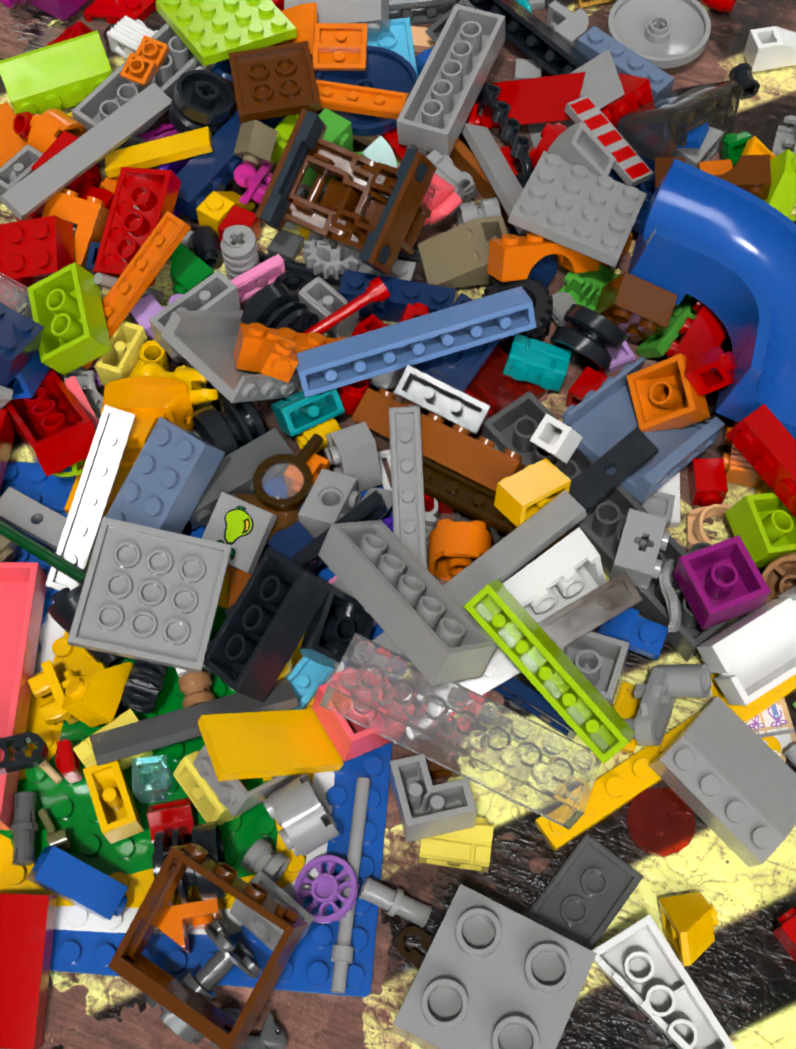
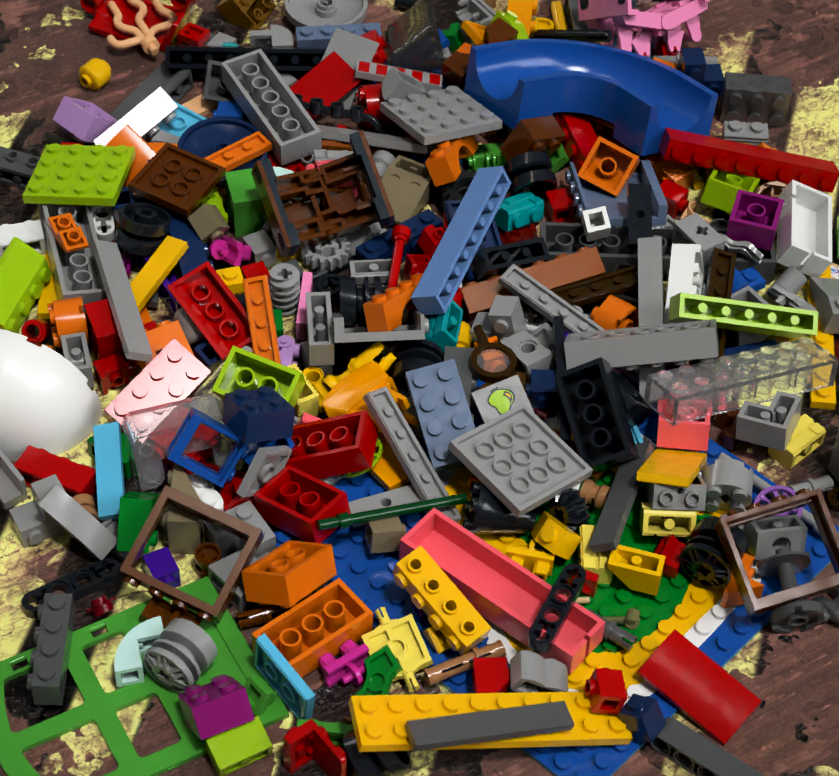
camera: 55 degrees left, 15 degrees down
blue slope [26,845,128,920] -> none
clear light blue brick [132,755,173,803] -> none
orange brick [256,331,299,383] -> none
orange slope [313,23,368,71] -> none
yellow brick [494,458,571,527] -> none
red brick [685,346,737,397] -> none

